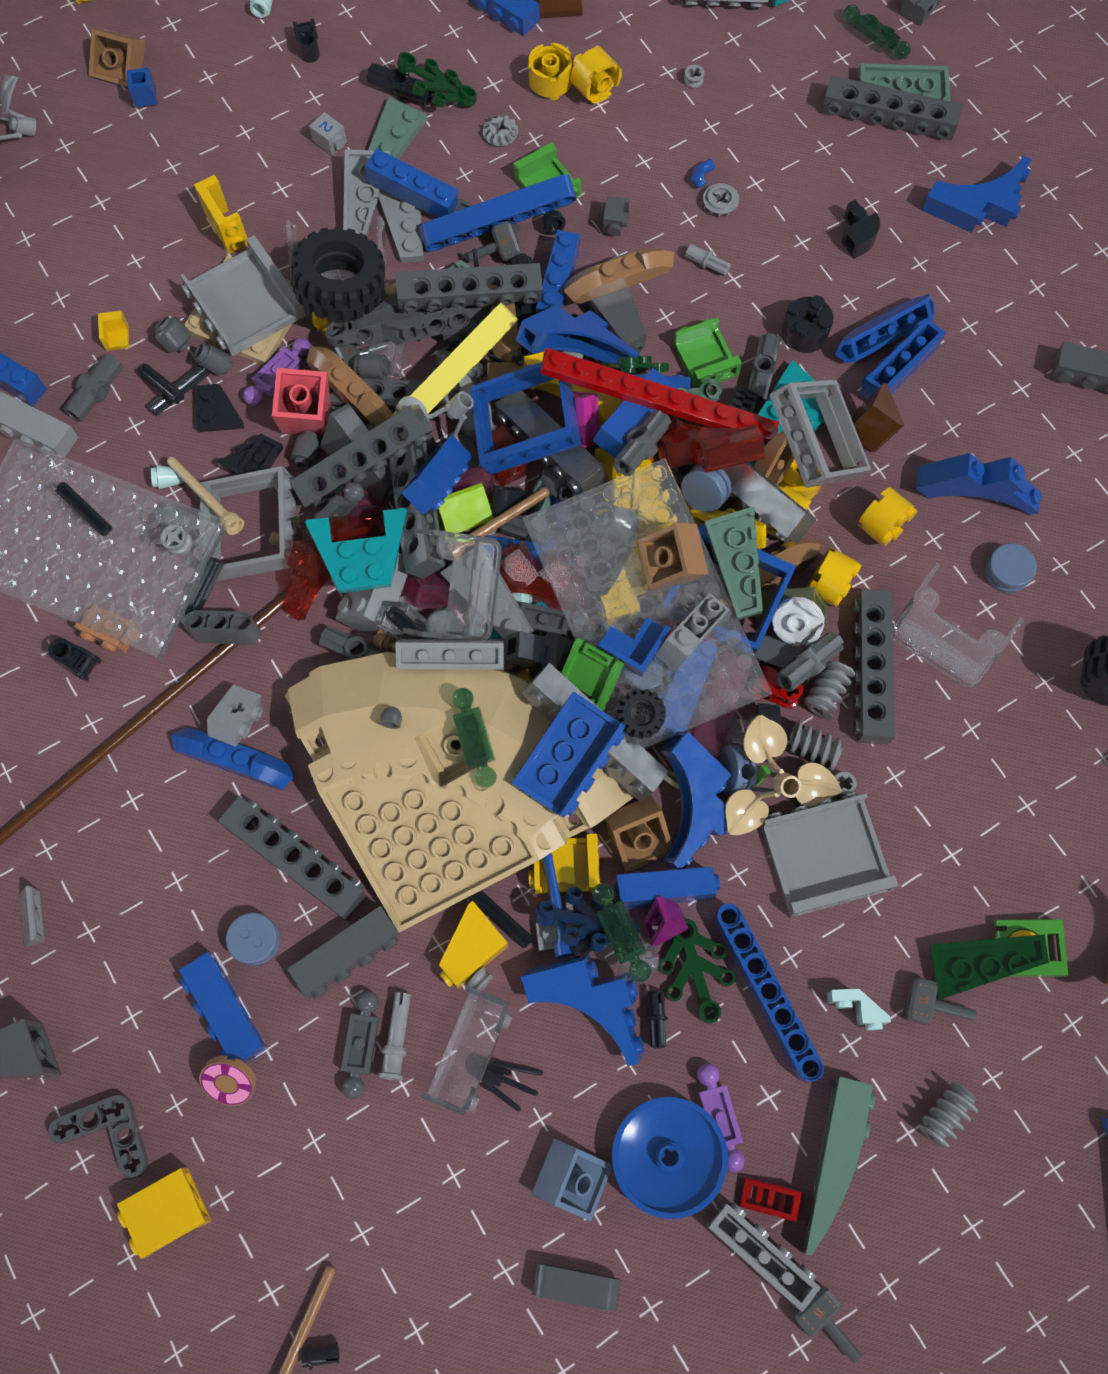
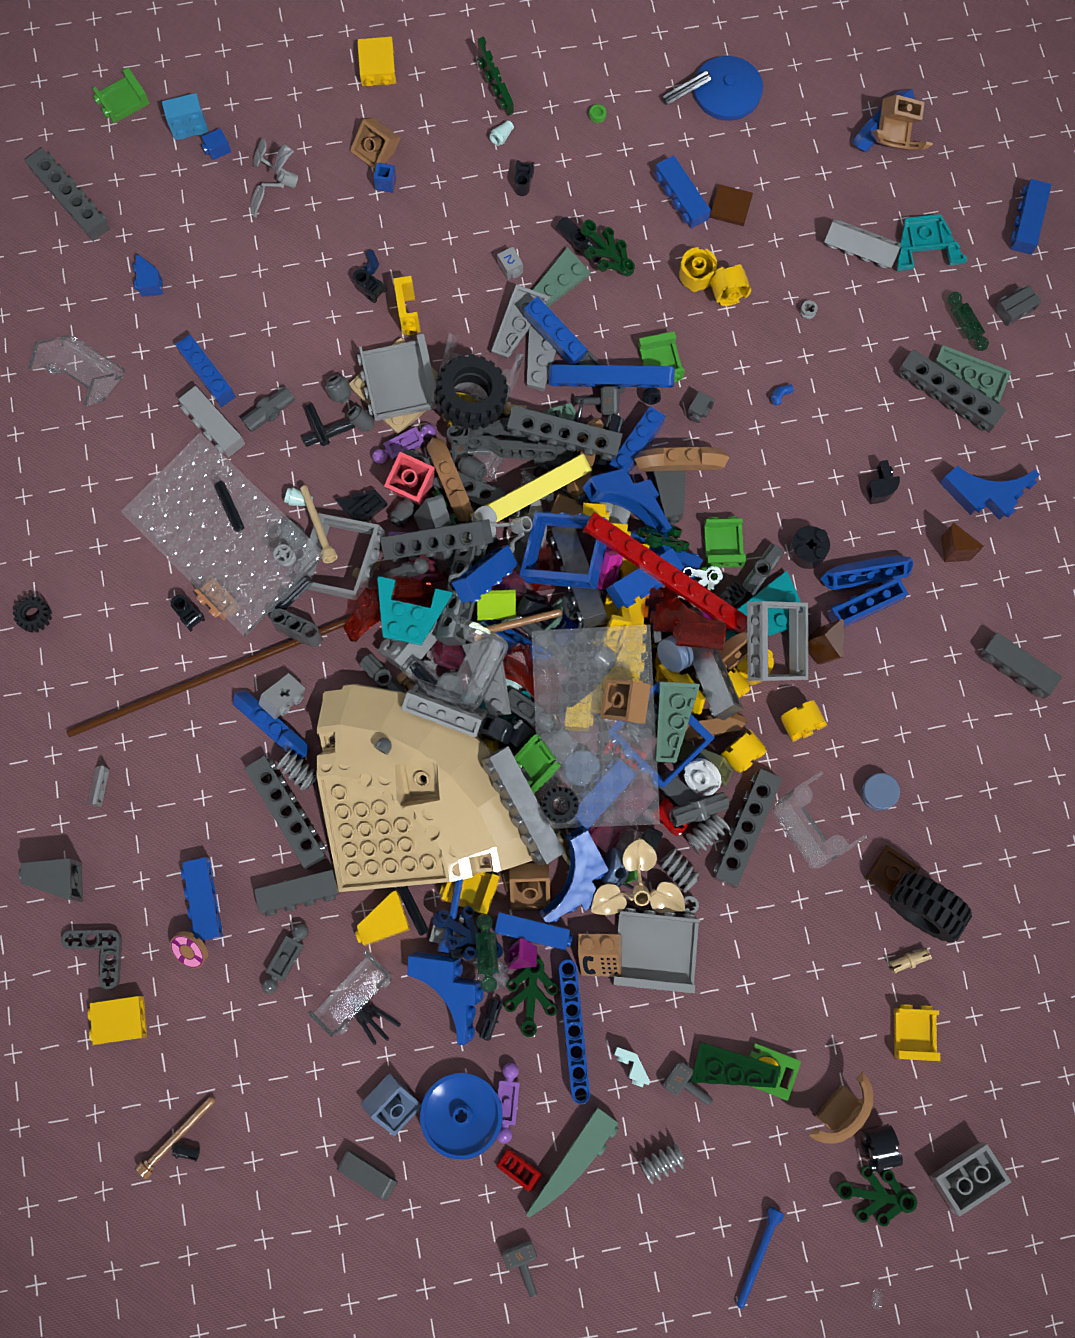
camera: 20 degrees right, 5 degrees up
yellow panel [98,311,130,351] -> none
black wing [195,384,244,432] -> none
sand blue head [226,913,280,966] -> none
light grey pin [378,992,412,1081] -> none
clear green plate [452,688,497,788] -> none
light grey bush [467,967,494,995] -> none
light grey gear [483,114,518,146] -> none
blue bracket [511,691,626,818] -> none
blue panel [597,617,671,677] -> none
dark grey piece [613,410,671,476] -> none
light grey slope [656,593,730,672] -> none
light grey axle [685,244,731,275] -> none
light grey gear [702,183,739,217] -> none
light grey brick [706,1203,821,1312] -> none
blue arch [916,453,1042,515] -> none
none -> light grey piece [276,749,317,791]
none -> black piece [353,269,387,303]
none -> dark blue arm [363,250,379,275]
none -> medium nougat slope [578,934,622,977]
none -> reddish brown tile [865,845,921,895]
none -> reddish brown slope [941,522,984,562]

